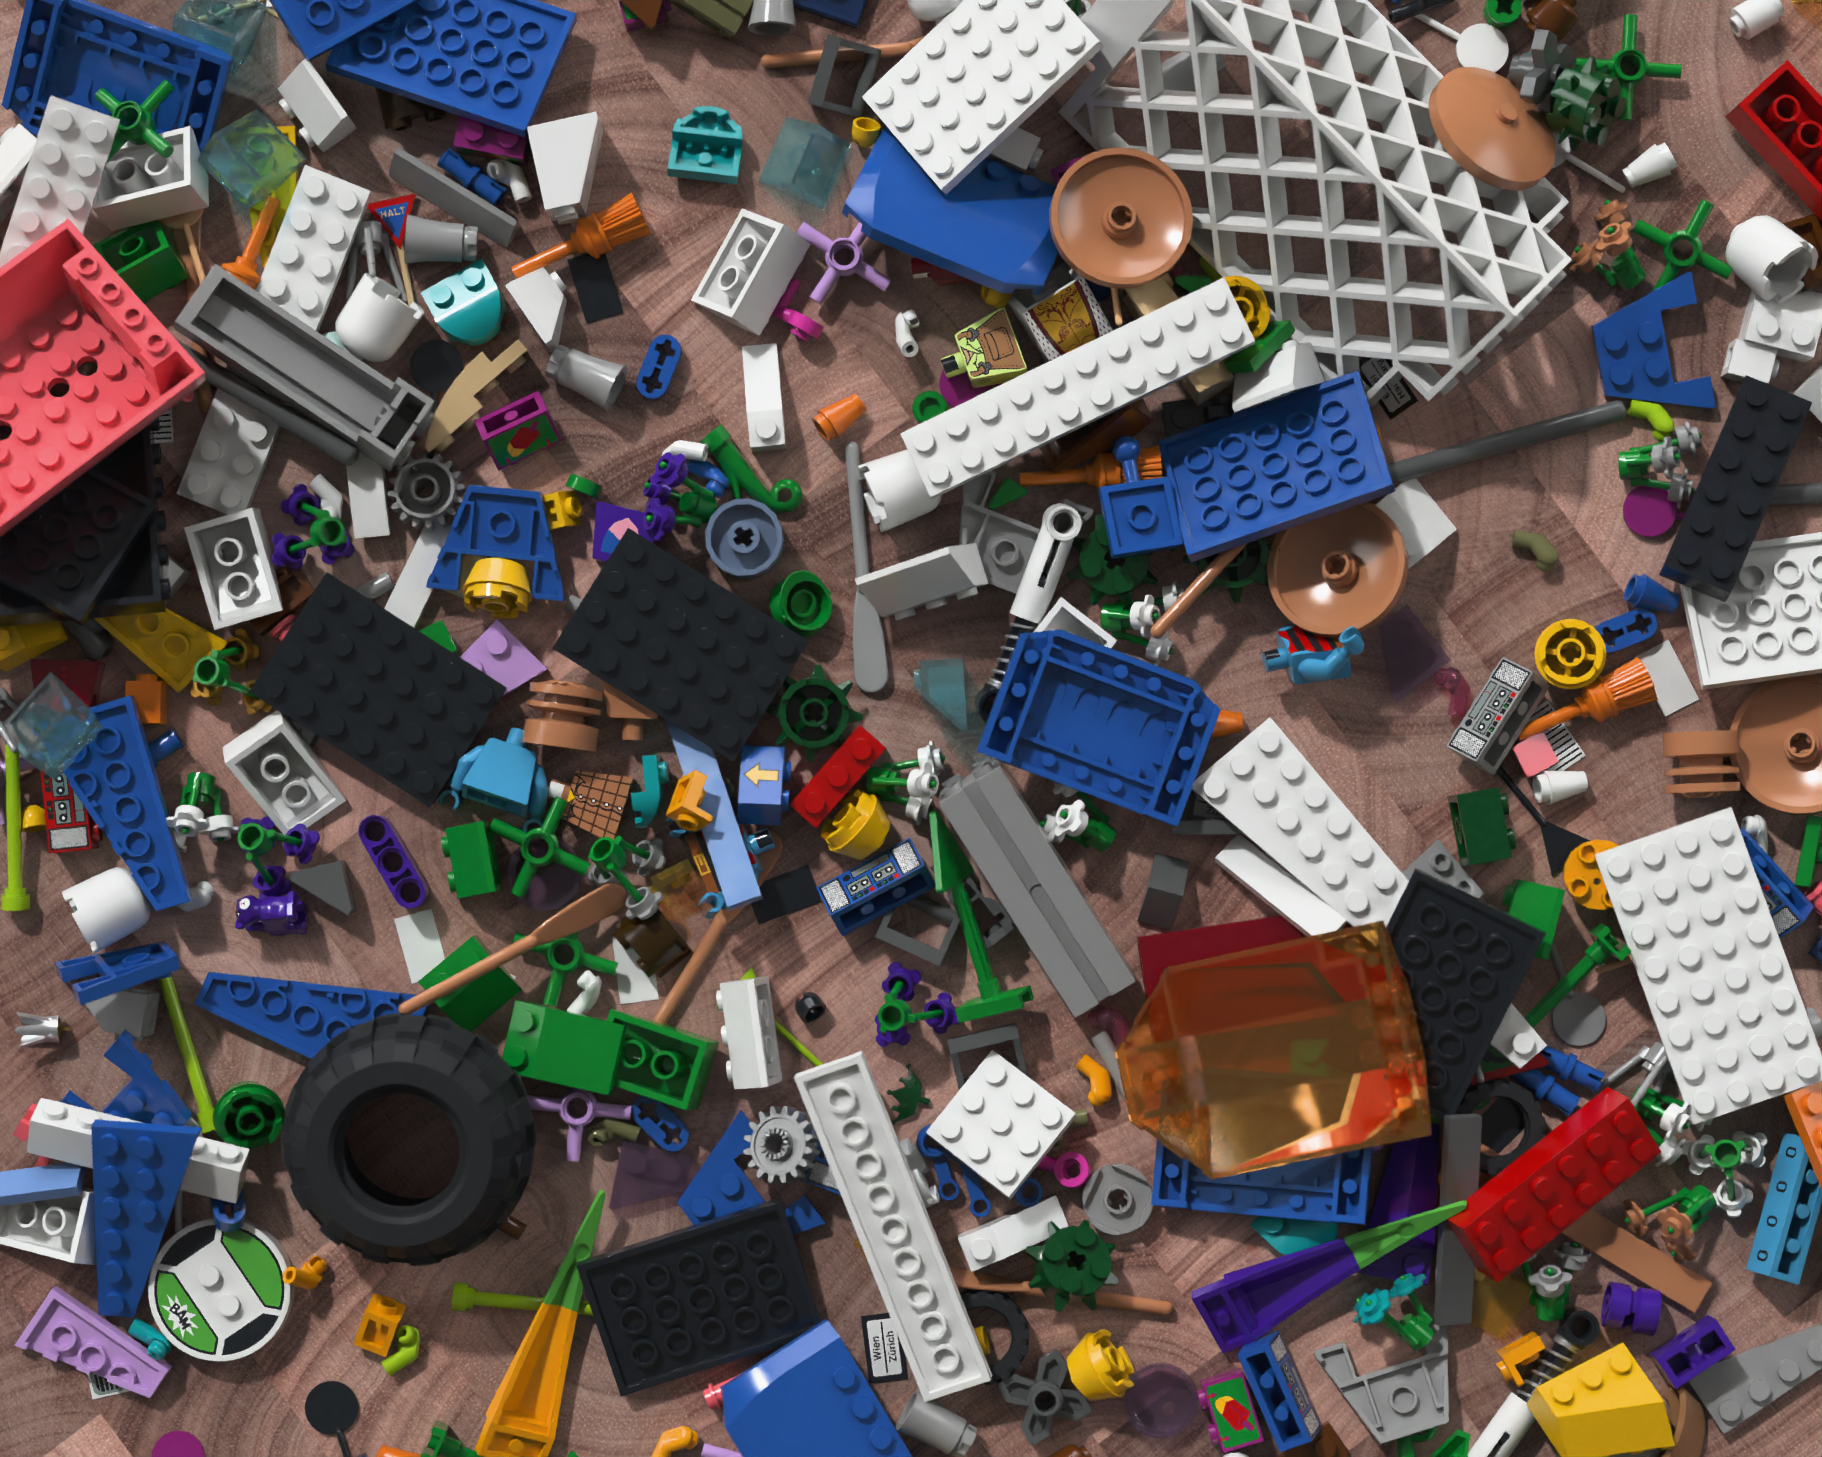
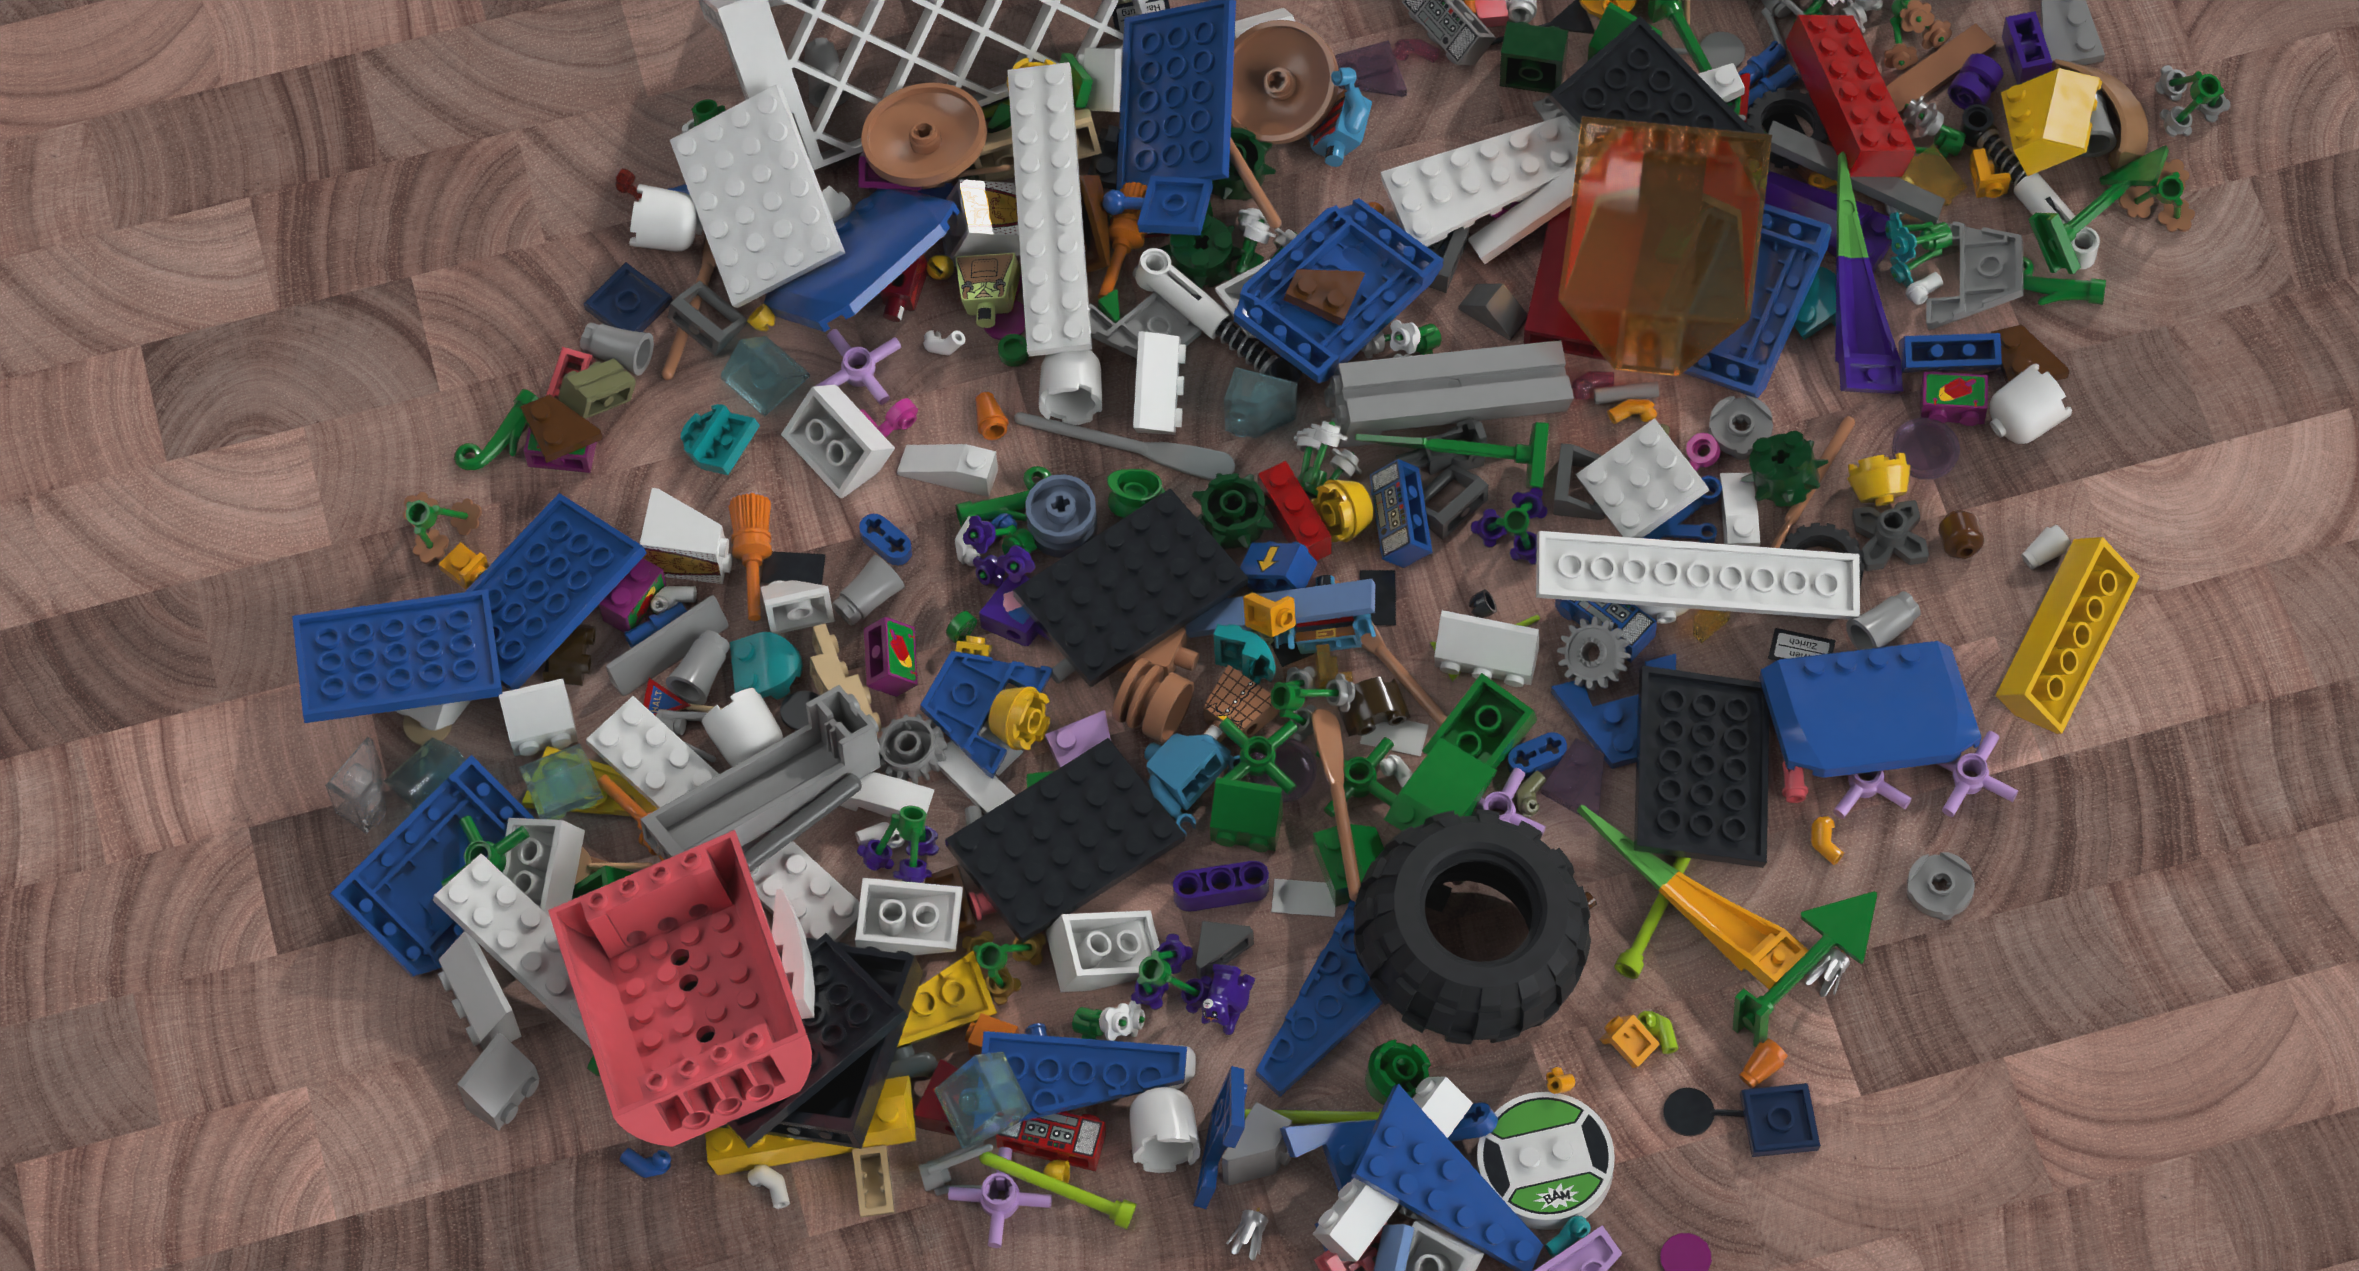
camera: 70 degrees left, 25 degrees down
none -> white slope [772,888,815,1019]
none -> reddish brown wing [1283,269,1365,326]
none -> white arm [1906,272,1943,305]

